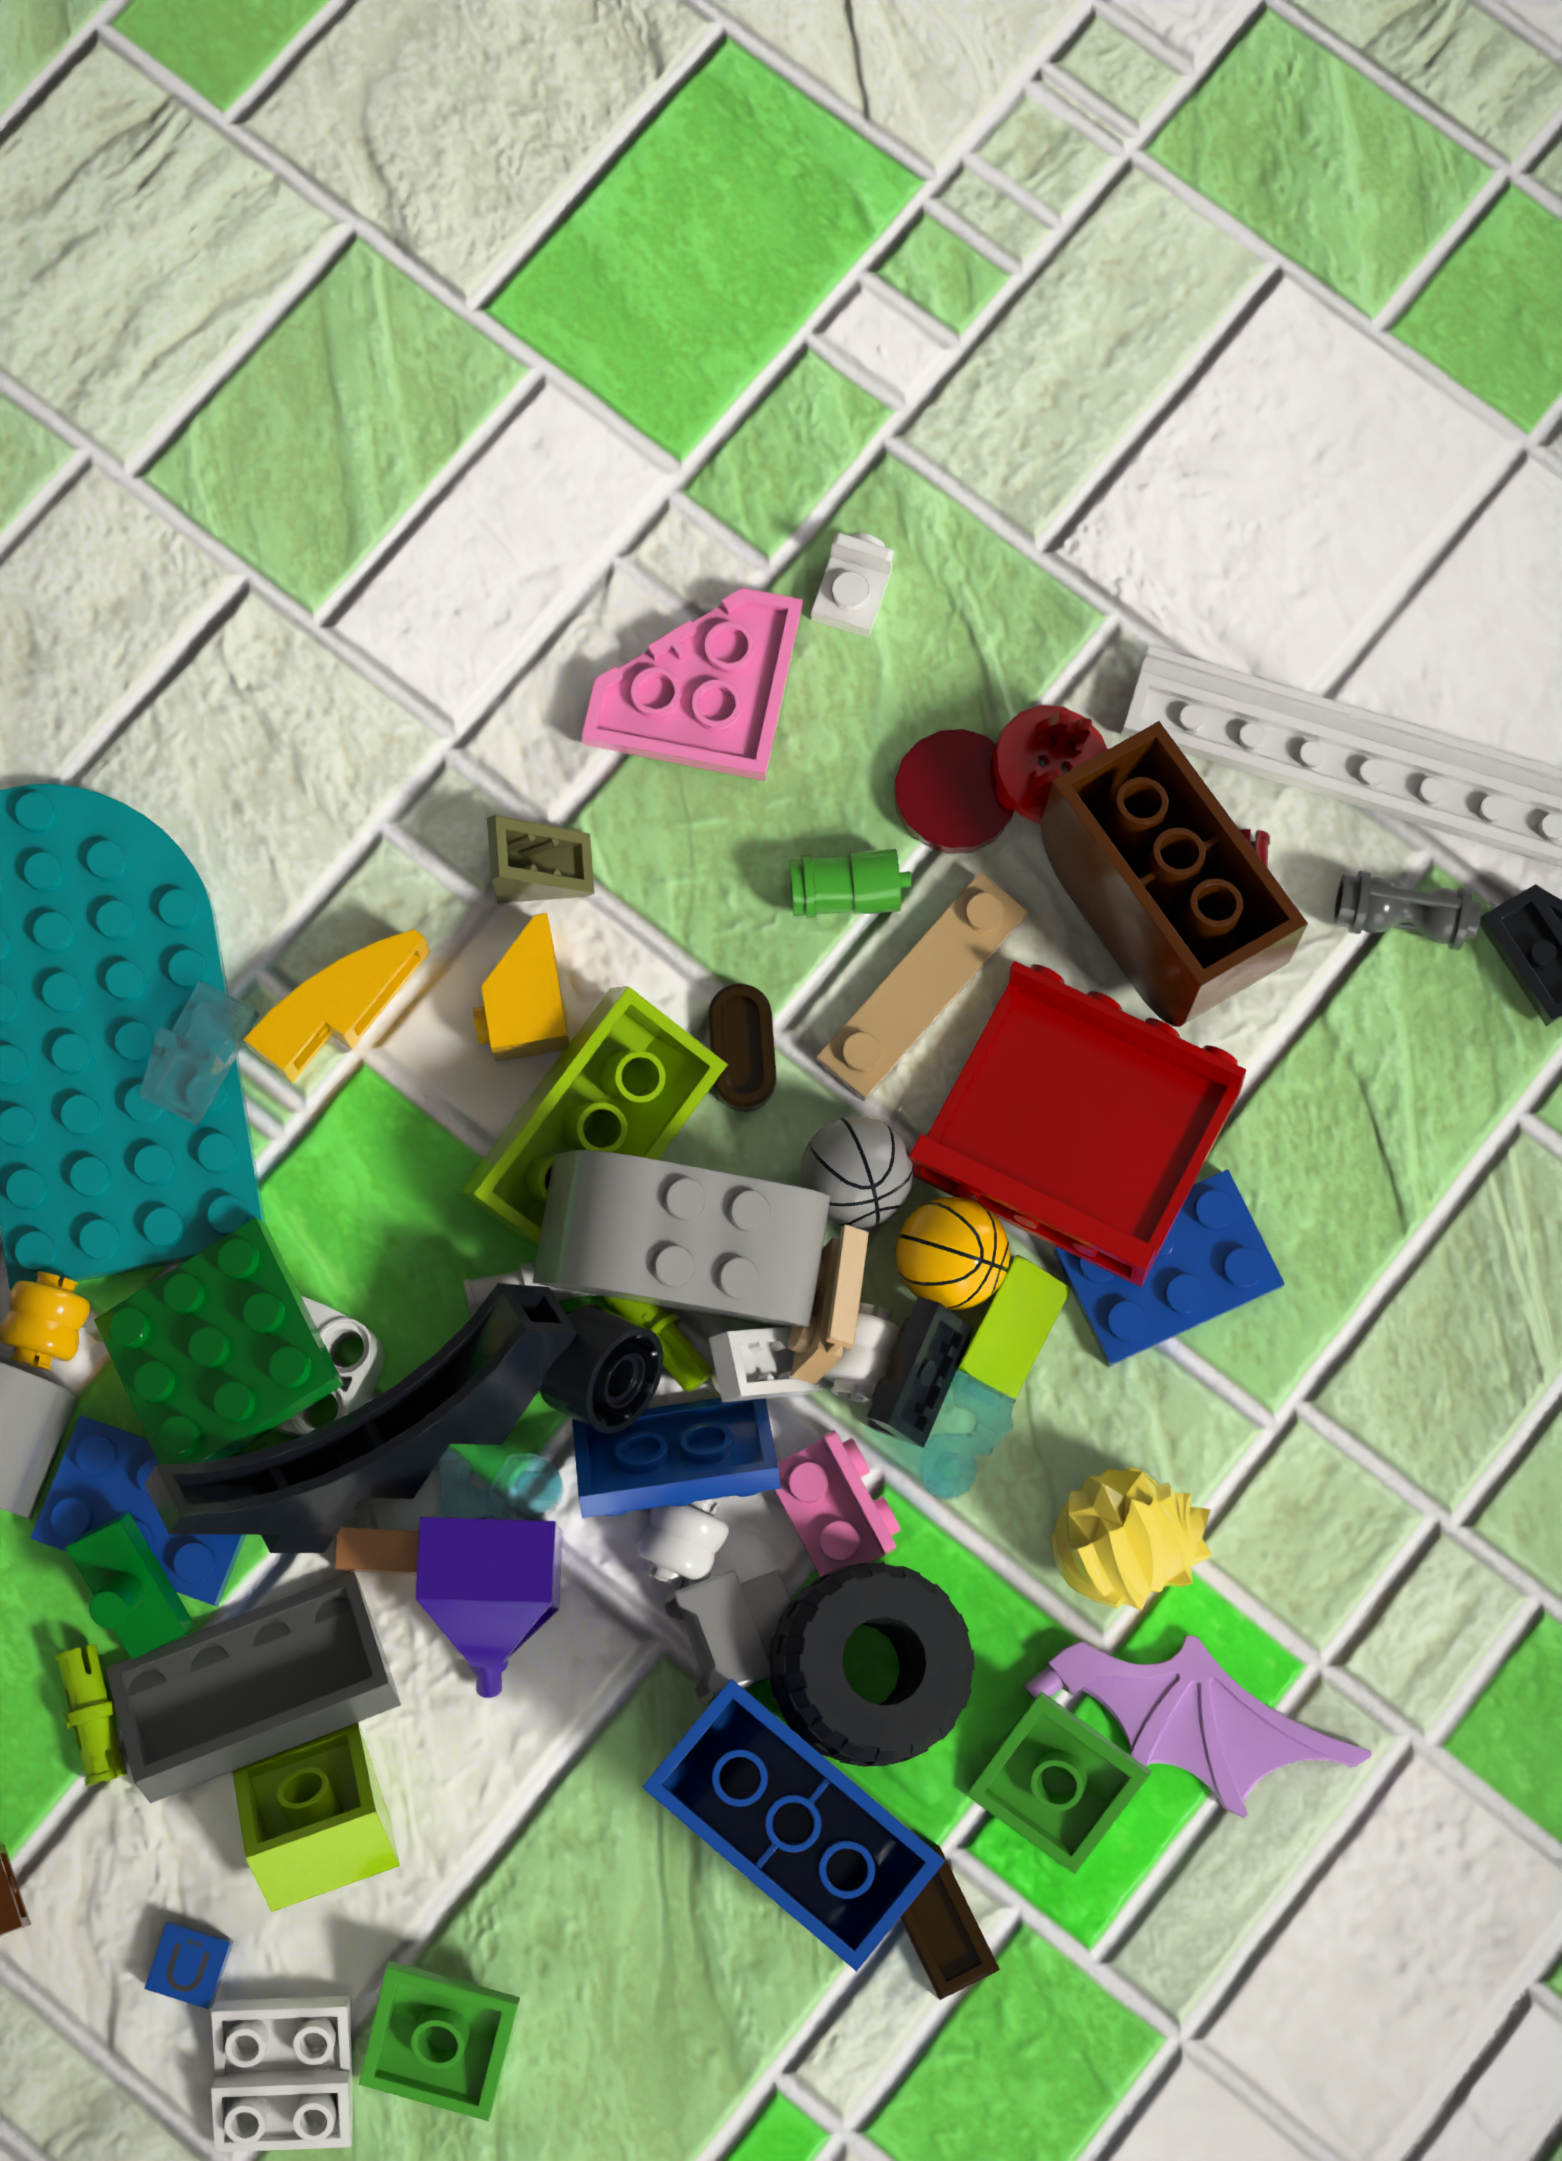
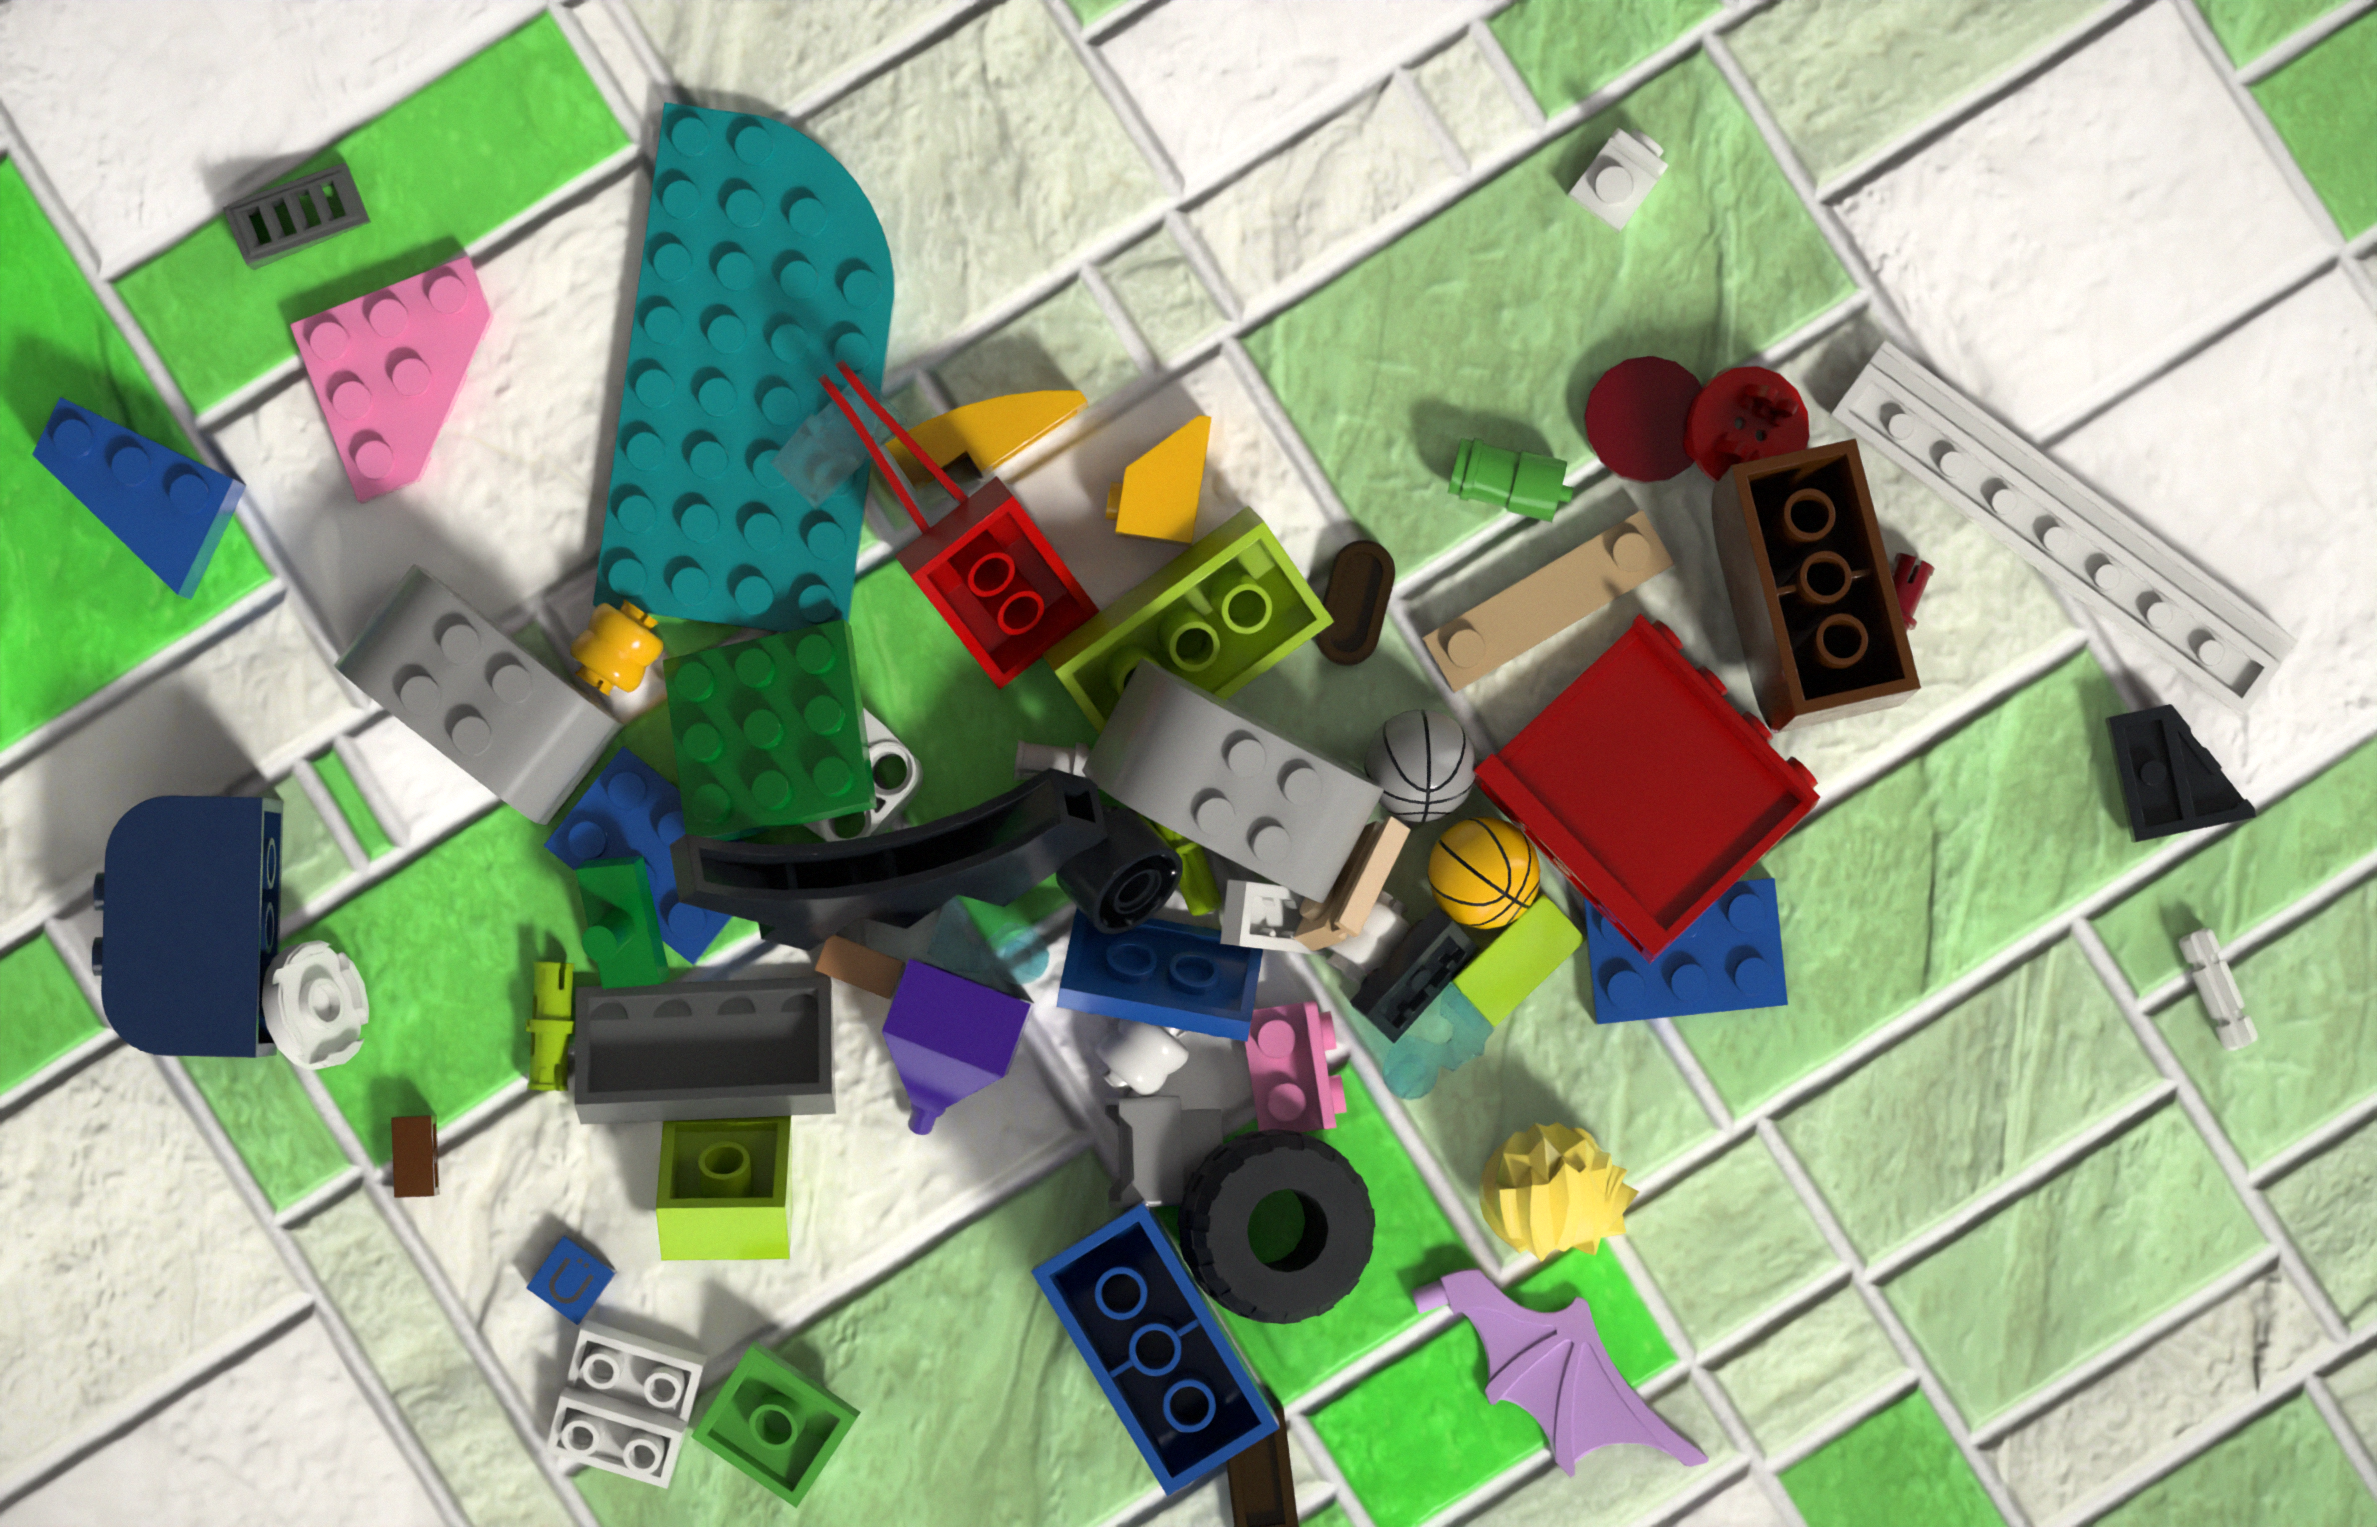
camera: 25 degrees right, 10 degrees up
olive slope [487,815,594,903] -> none
bright pink plate [581,587,803,781] -> none
bright green slope [966,1691,1151,1874] -> none
dark grey piece [1334,871,1481,950] -> none
none -> red slope [817,359,1100,690]

